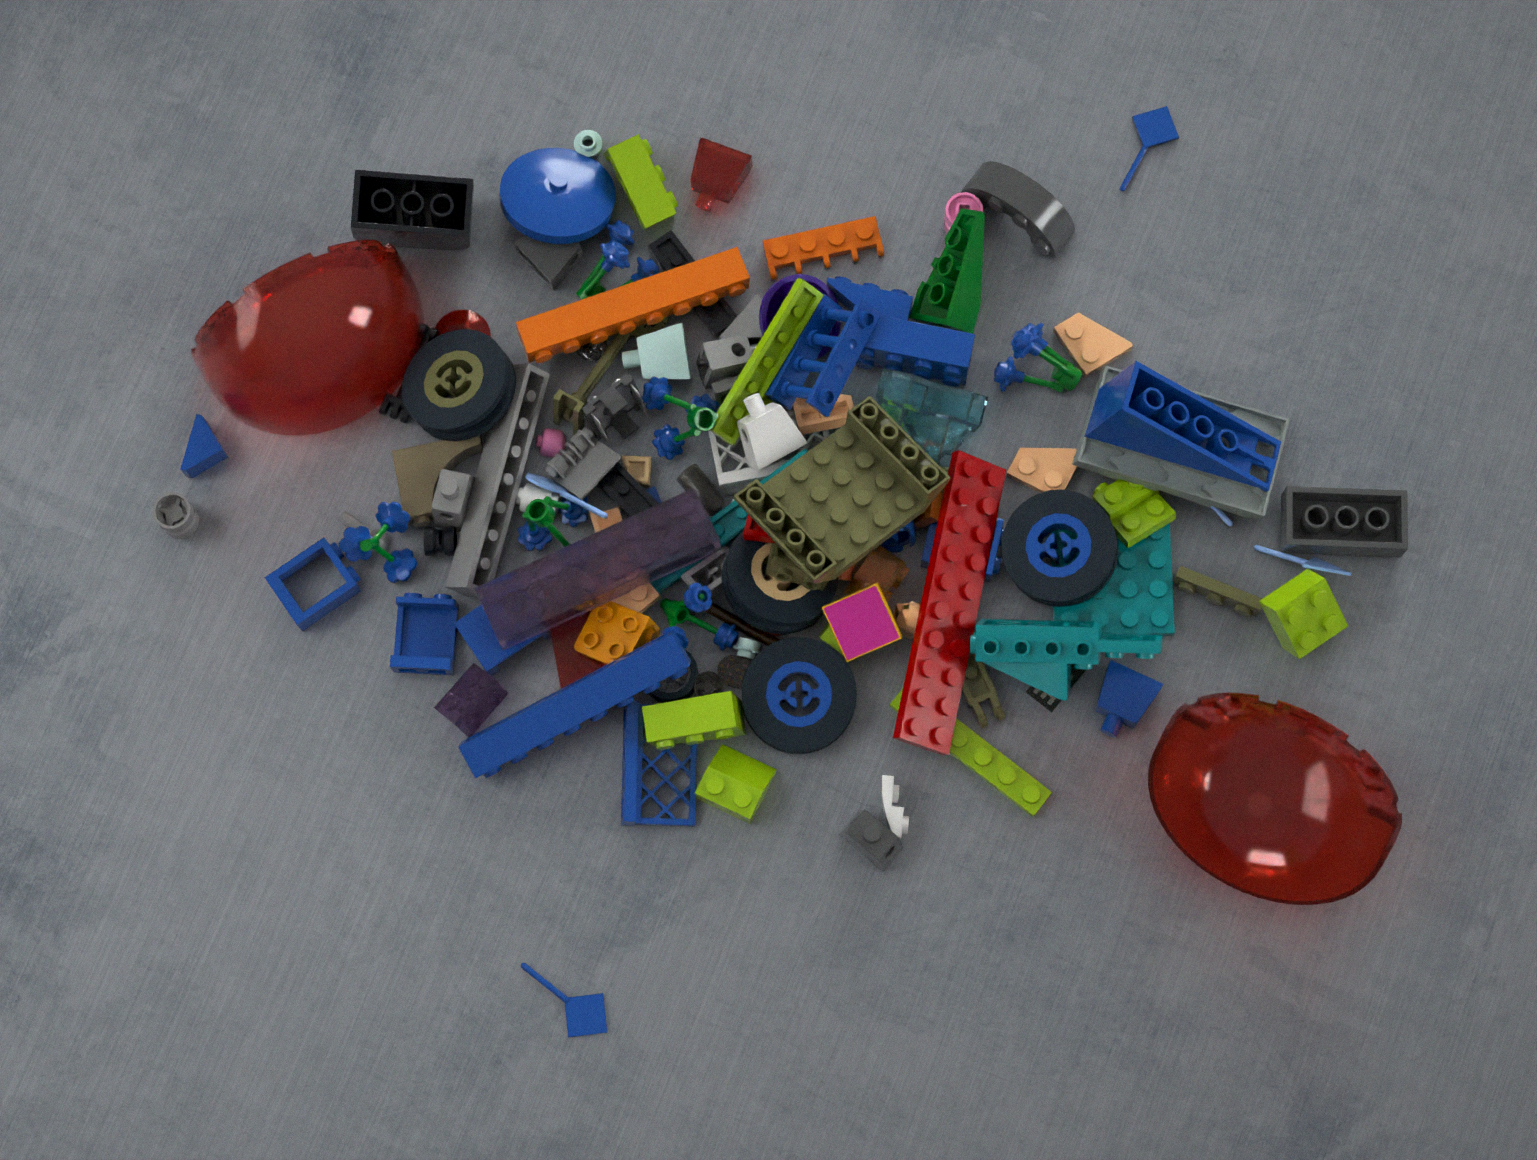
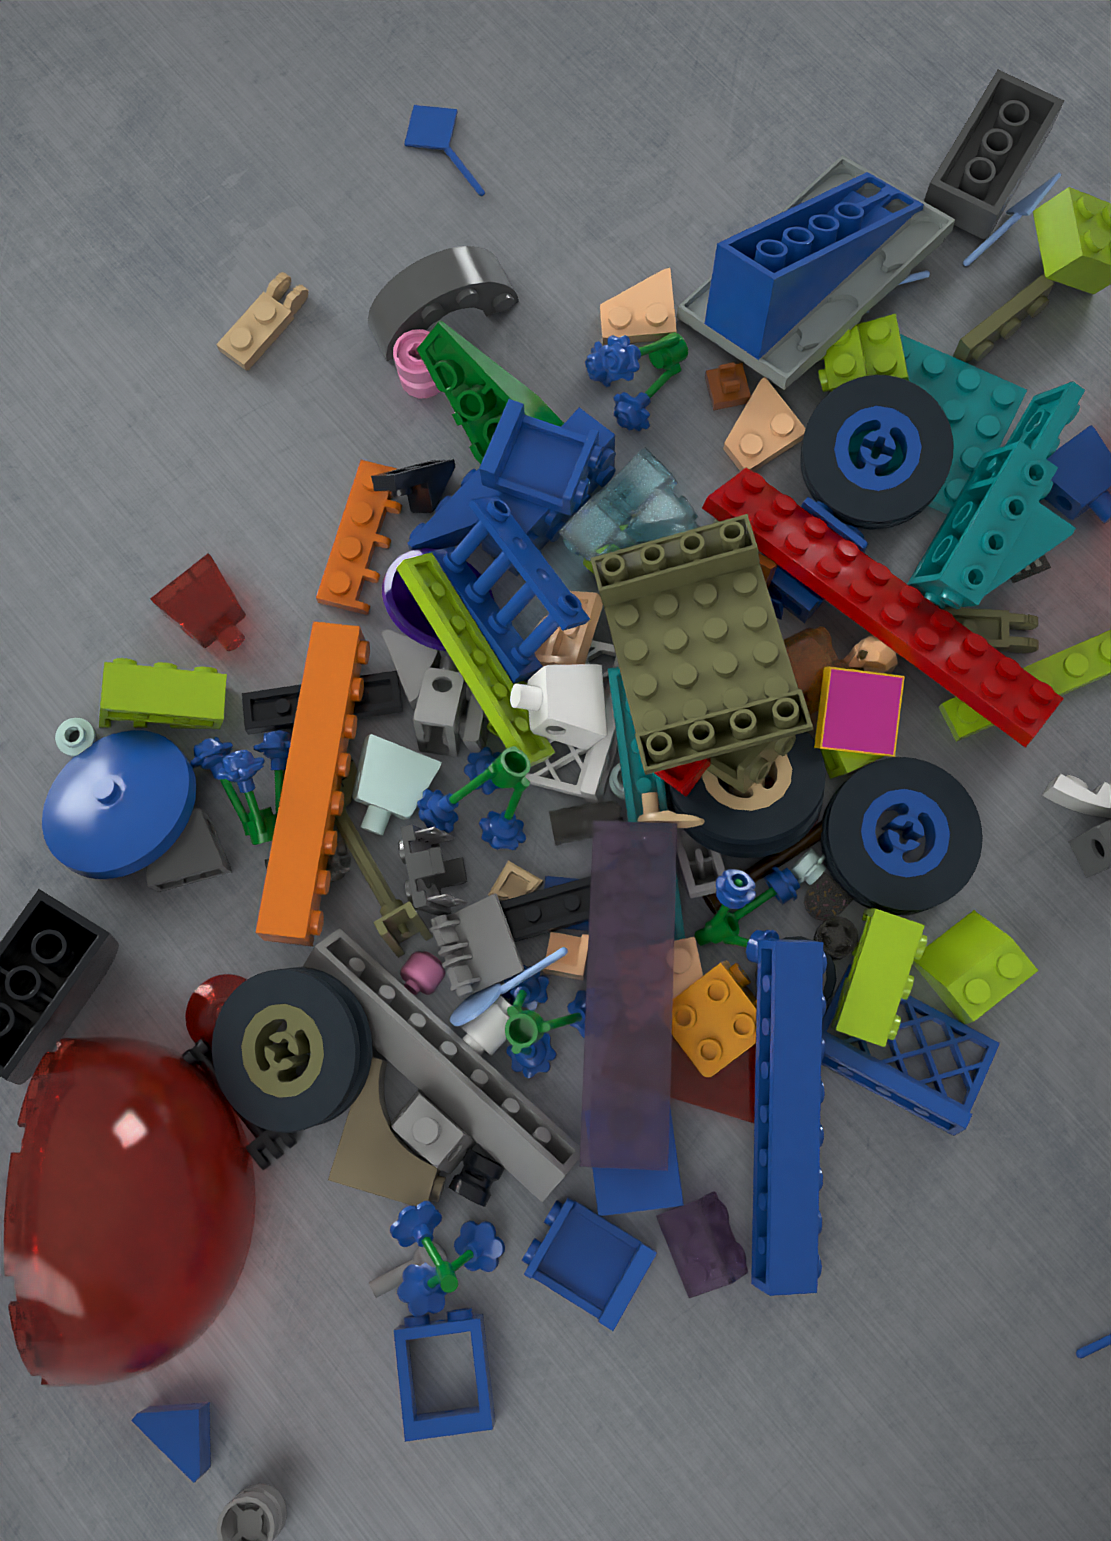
camera: 60 degrees left, 0 degrees up
none -> tan hinge [216,272,309,371]
none -> black slope [371,459,456,513]
none -> blue panel [479,399,604,516]
none -> tan bar [638,792,705,828]
none -> dark orange tile [705,362,751,411]

